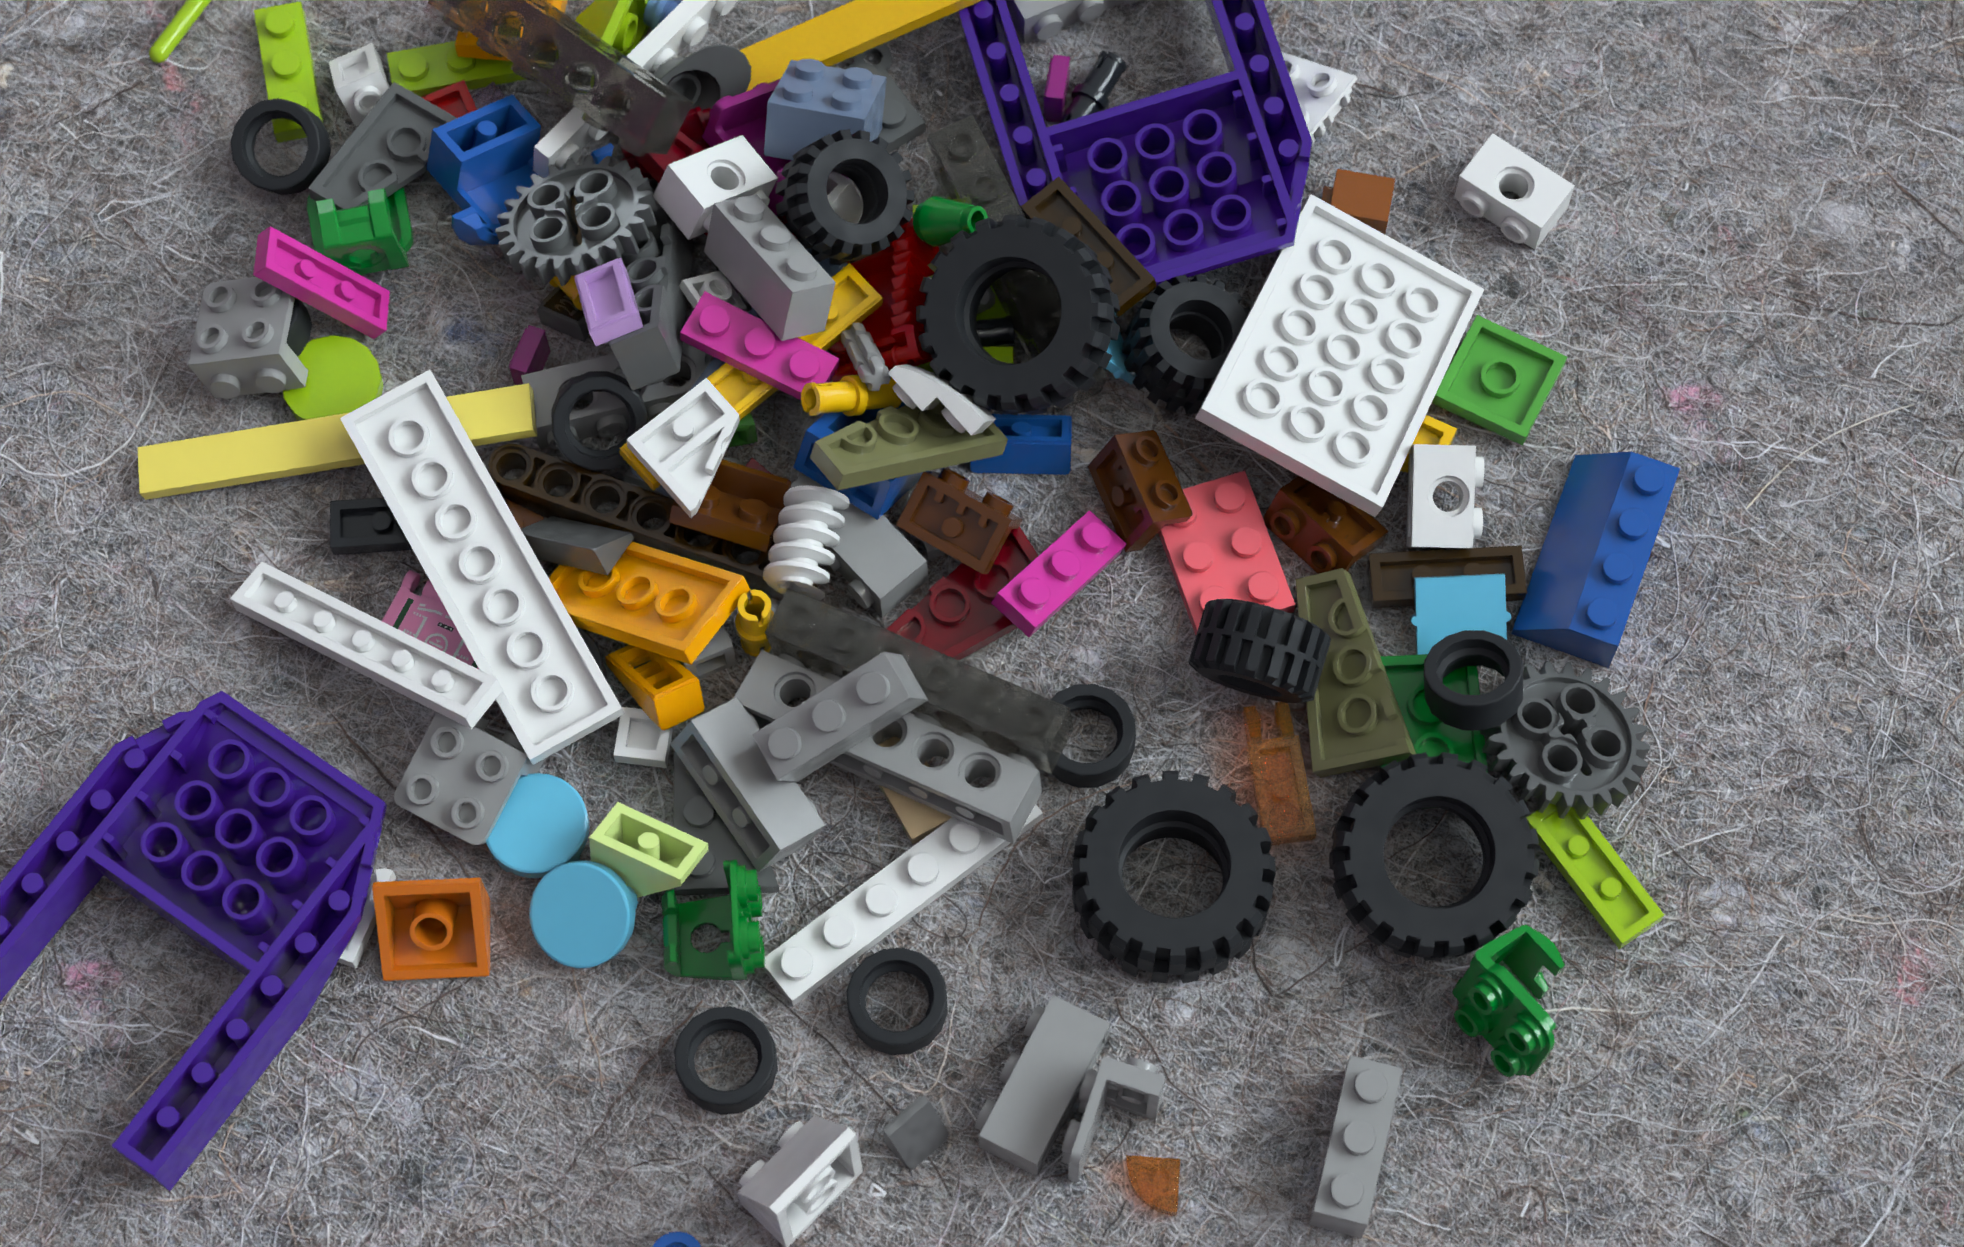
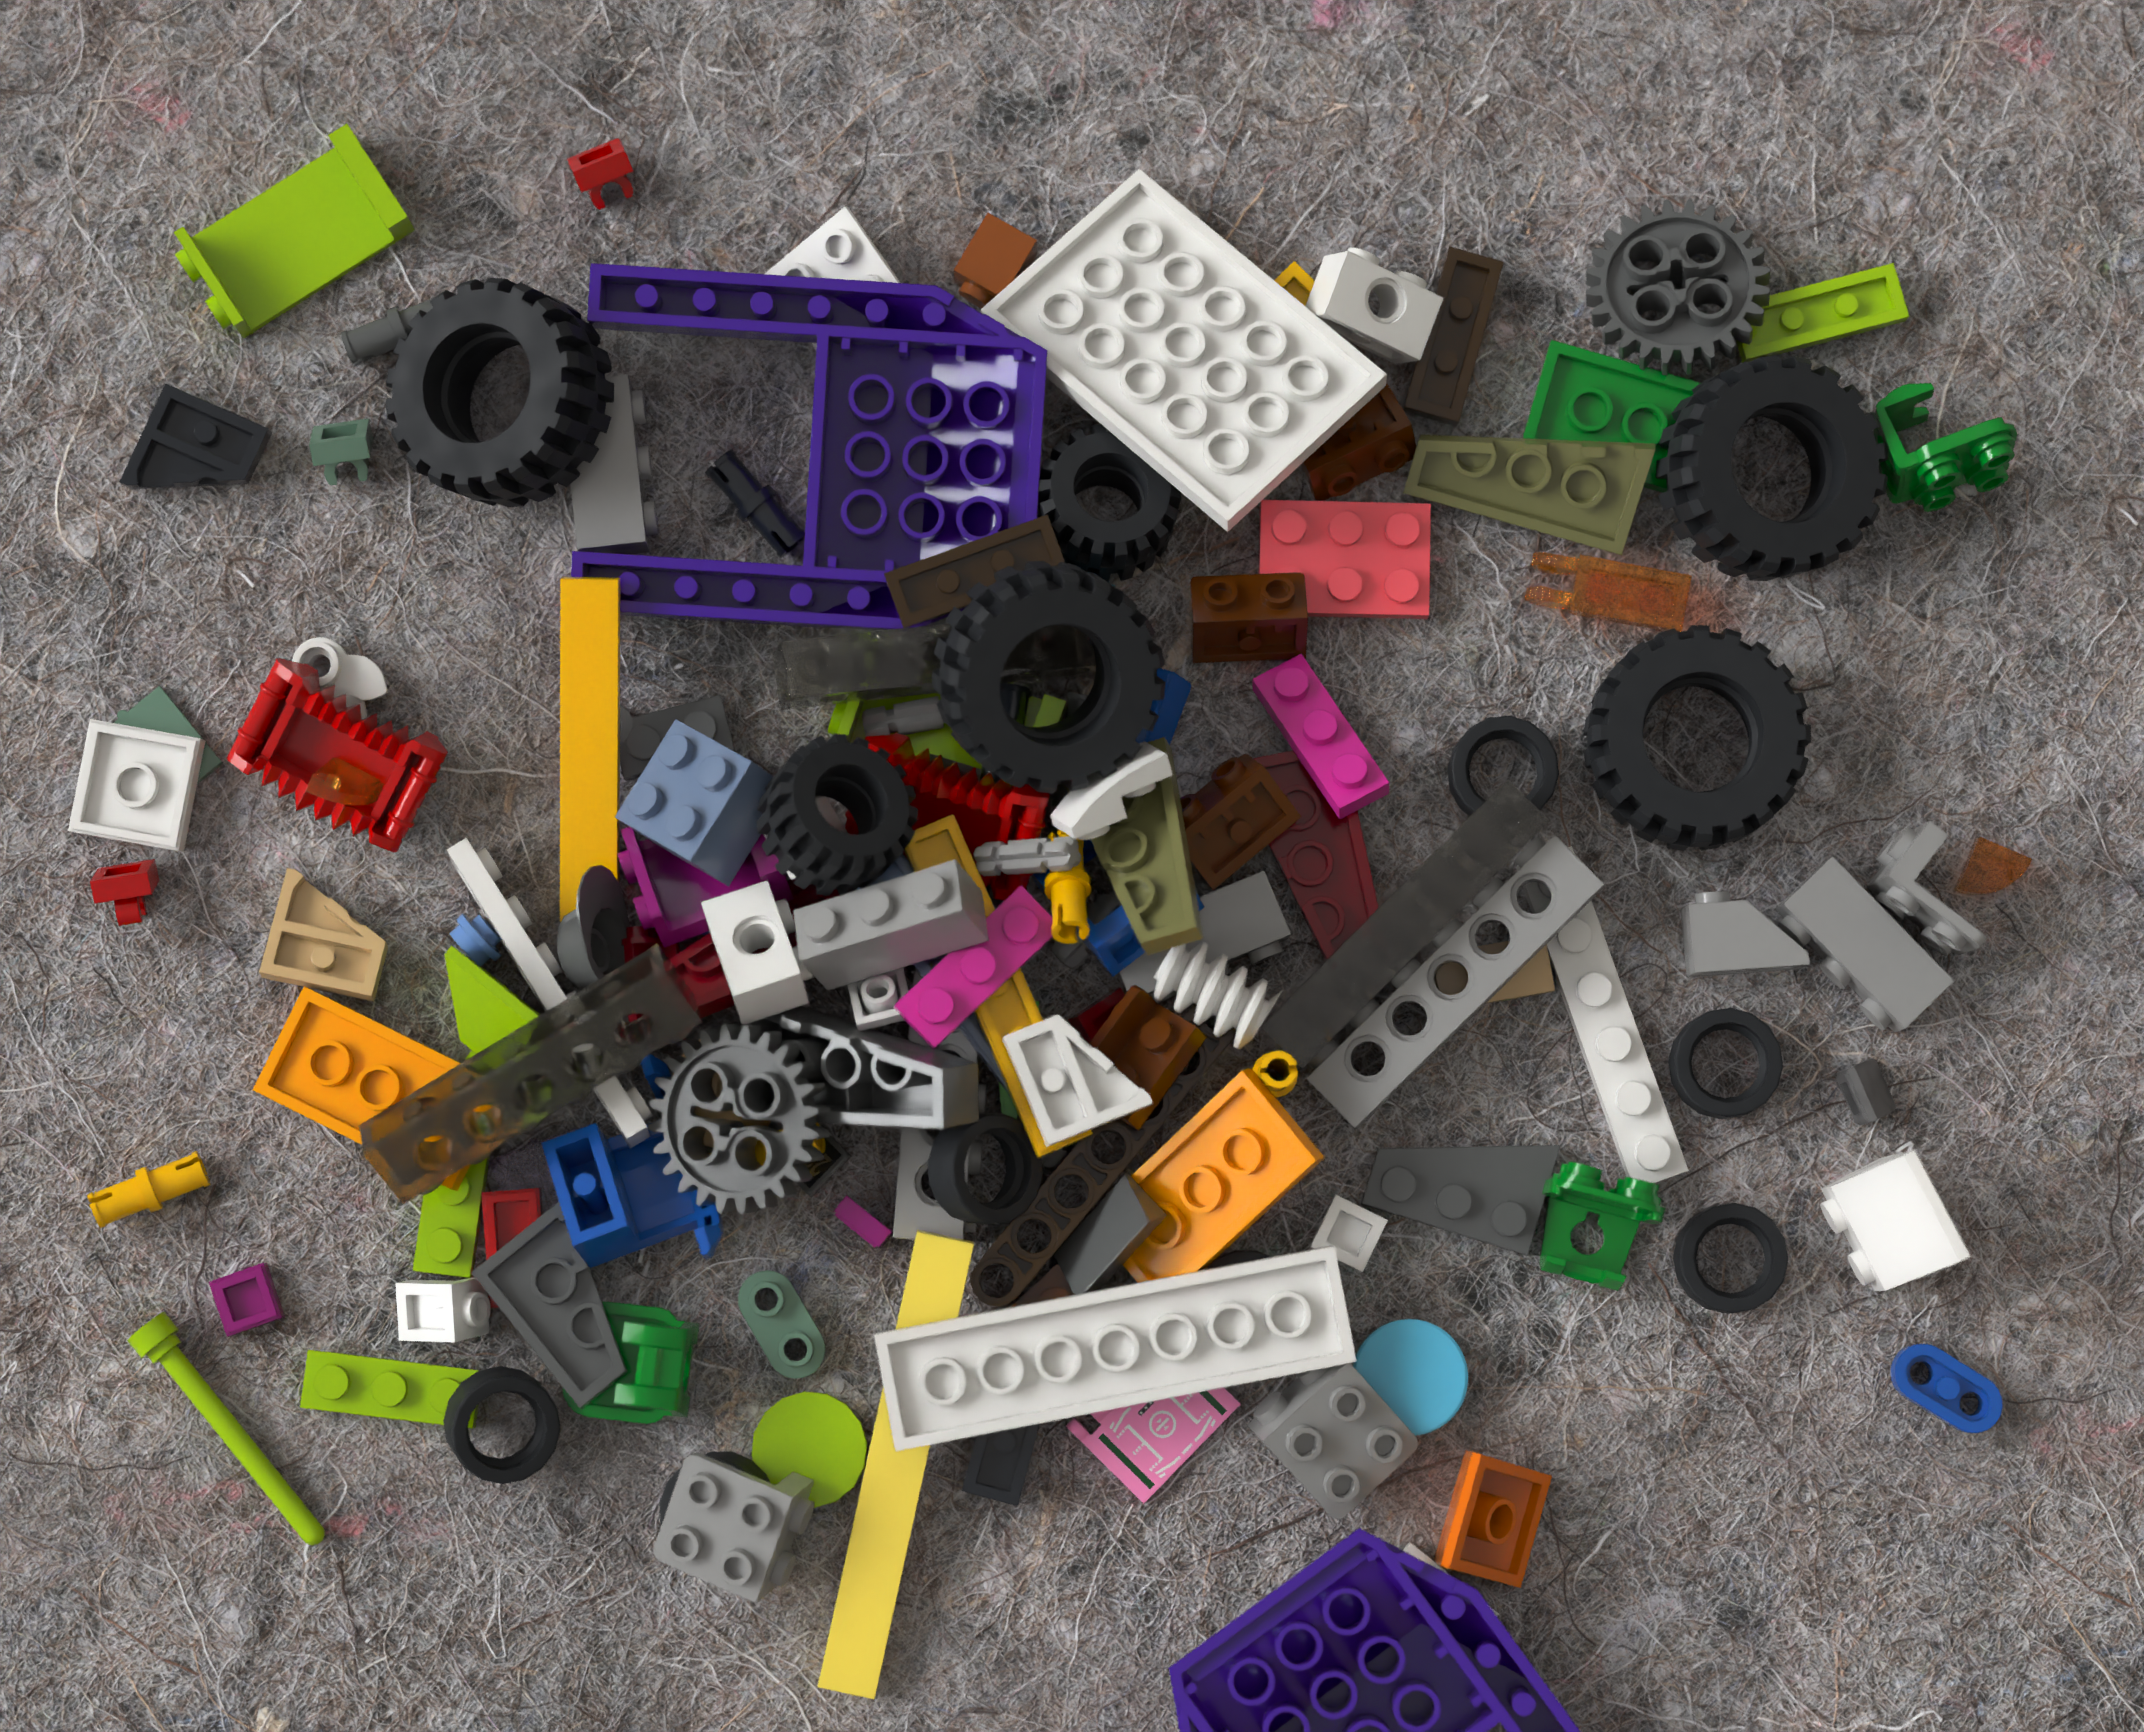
camera: 75 degrees left, 15 degrees up
white plate [230,561,503,730] -> none
dark pink plate [253,226,390,339] -> none
medium azure tile [529,860,638,968] -> none
lavender tile [574,258,643,346] -> none
yellowish green slope [589,802,708,898] -> none
light orange slope [605,644,705,730] -> none
light grey brick [670,697,825,872] -> none
light grey brick [752,652,928,782] -> none
green cone [913,196,988,247] -> none
magenta tile [1043,54,1070,122] -> none
black tyre [1188,599,1331,703] -> none
light grey brick [1308,1055,1403,1238] -> none
medium azure piece [1410,573,1511,655] -> none
black tyre [1424,630,1523,730] -> none
bright green plate [1432,315,1567,446] -> none
white brick [1454,133,1575,250] -> none
blue slope [1511,451,1680,668] -> none
none -> sand green plate [738,1270,826,1379]
none -> light grey slope [1681,891,1810,978]

